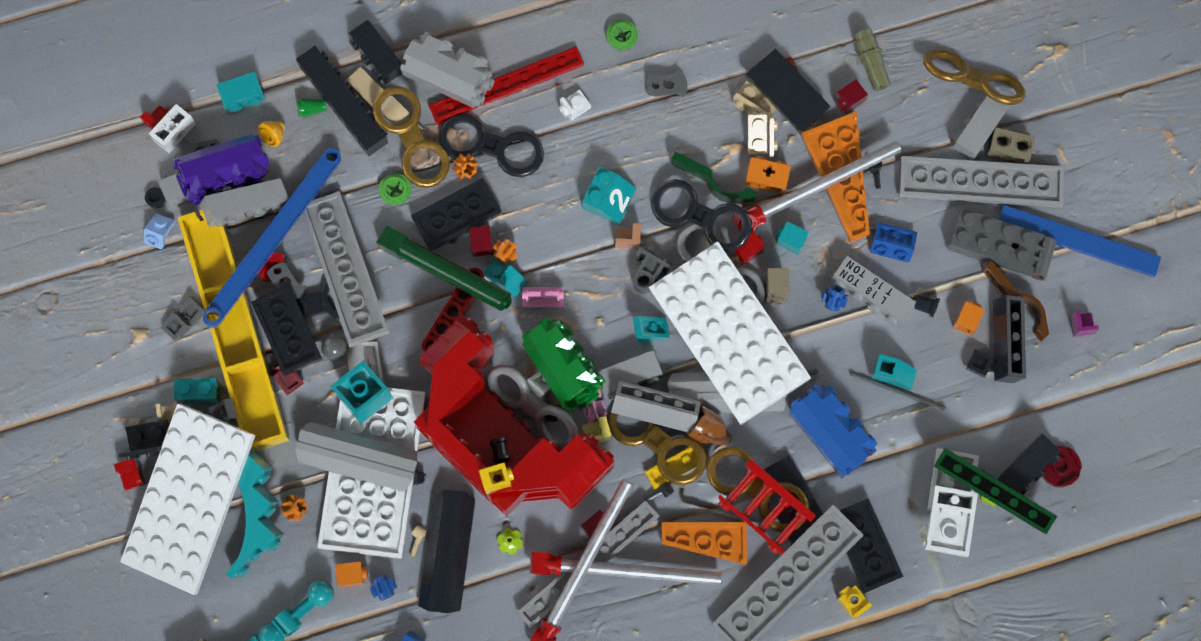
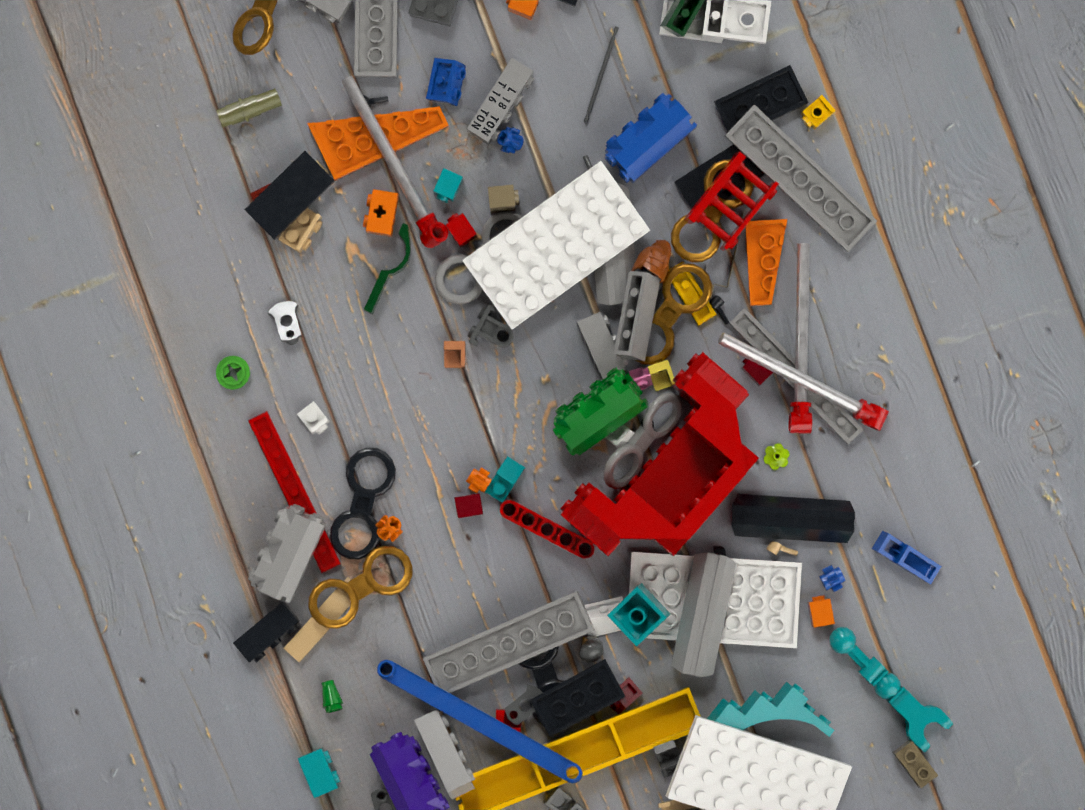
camera: 90 degrees left, 10 degrees up
teal brick [173,378,221,404] -> none
light orange brick [258,120,285,147] -> none
orange gear [281,495,307,521] -> none
black brick [296,46,388,157] -> none
dark green brick [376,226,512,311] -> none
bright green gear [379,174,412,206] -> none
black plate [411,178,502,251] -> none
yellow brick [479,463,514,494] -> none
black bush [489,438,511,464] -> none
bright pink hinge [522,287,564,308] -> none
teal slope [582,166,636,225] -> none
teal slope [633,316,670,343] -> none
black bar [651,179,752,252] -> none
bracket [748,112,778,157] -> none
dark red brick [835,79,868,114] -> none
teal slope [871,354,917,390] -> none
black bush [914,294,940,318] -> none

